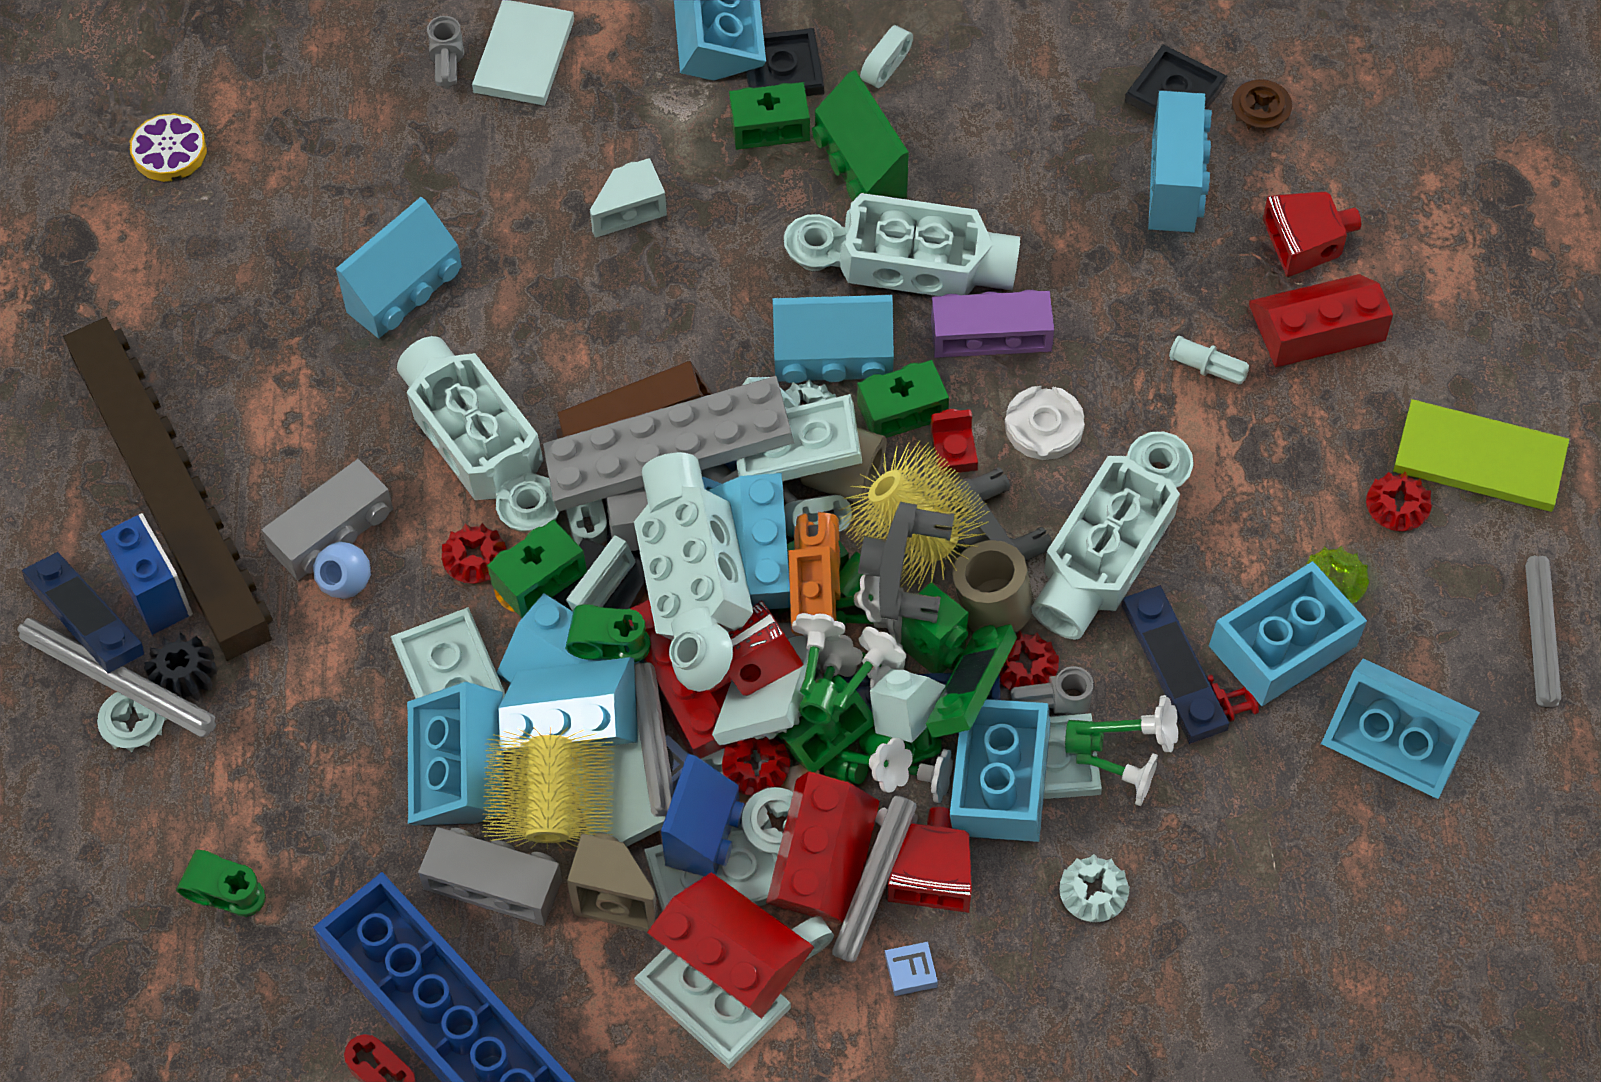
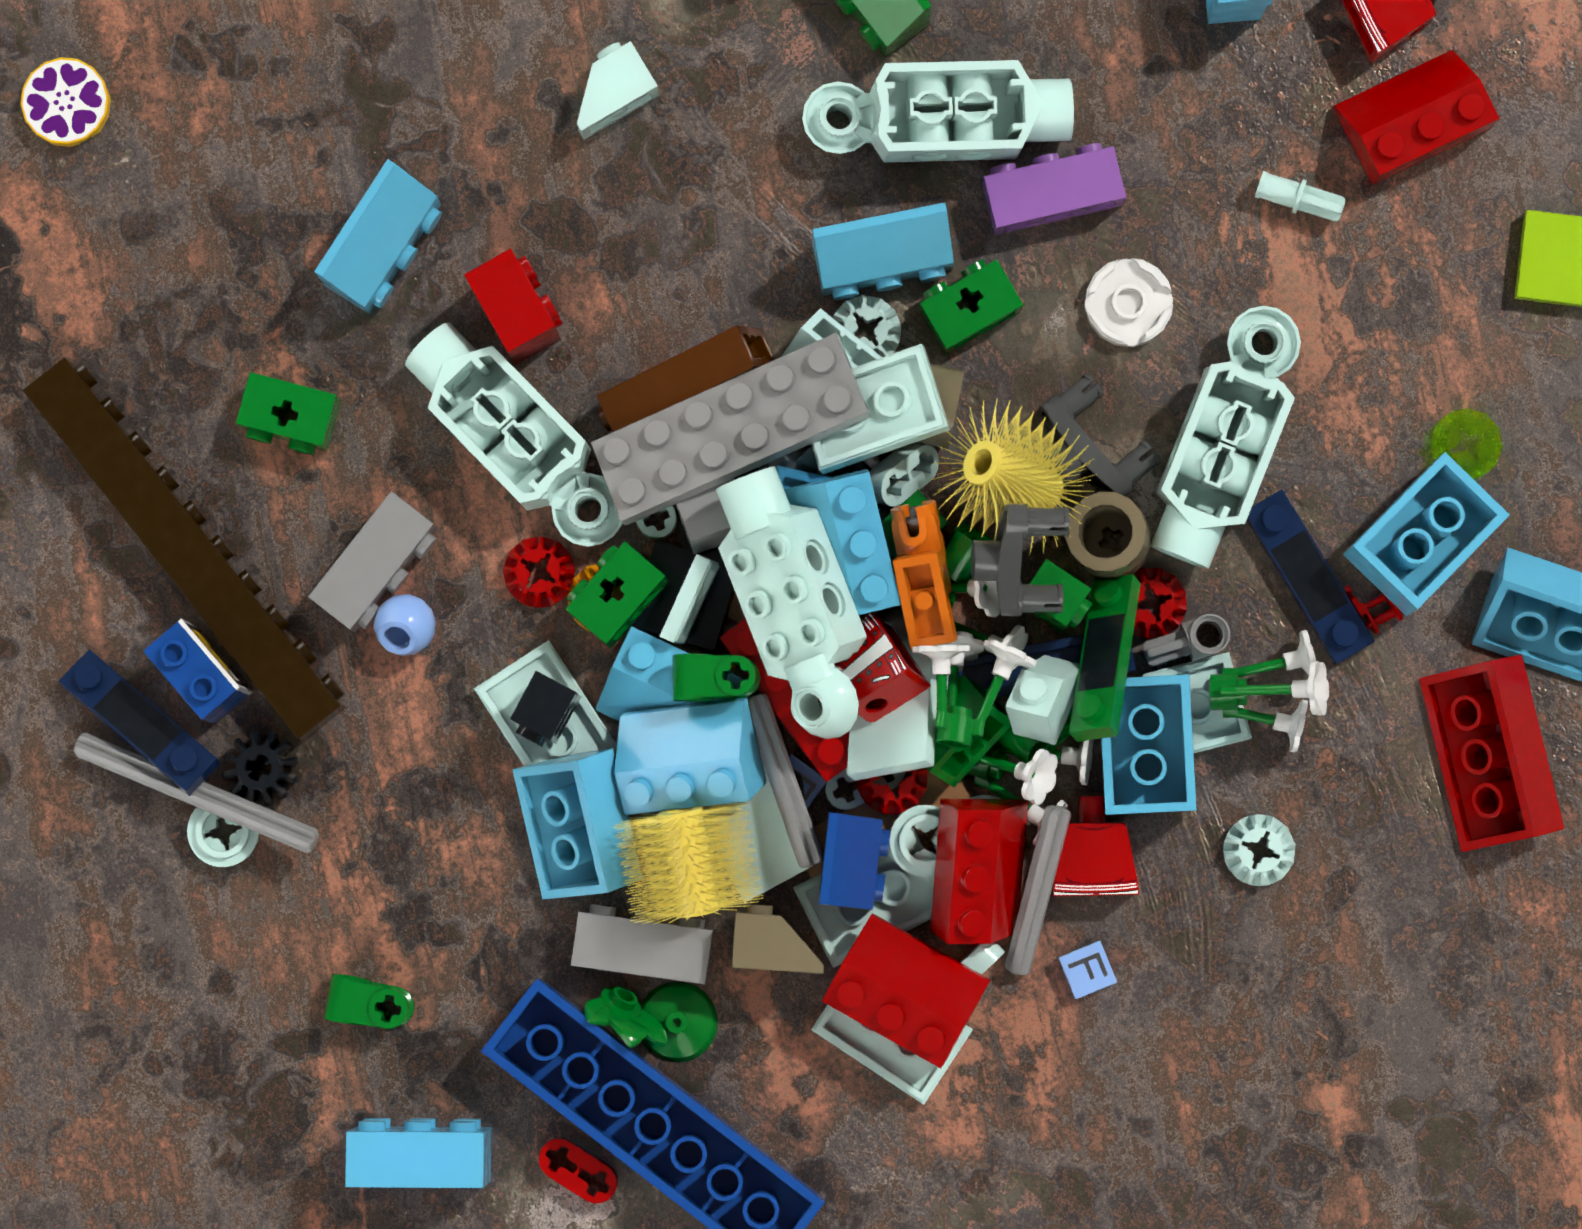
camera: 10 degrees left, 25 degrees up
red bracket [931,409,978,475] -> none
red gear [1366,471,1432,531] -> none
none -> green brick [236,372,341,455]
none -> medium azure brick [345,1118,492,1188]
none -> red brick [464,248,563,365]
none -> black brick [510,671,581,747]
none -> green plate [584,986,667,1048]
none -> green piece [641,982,718,1063]
none -> red slope [1419,654,1565,852]

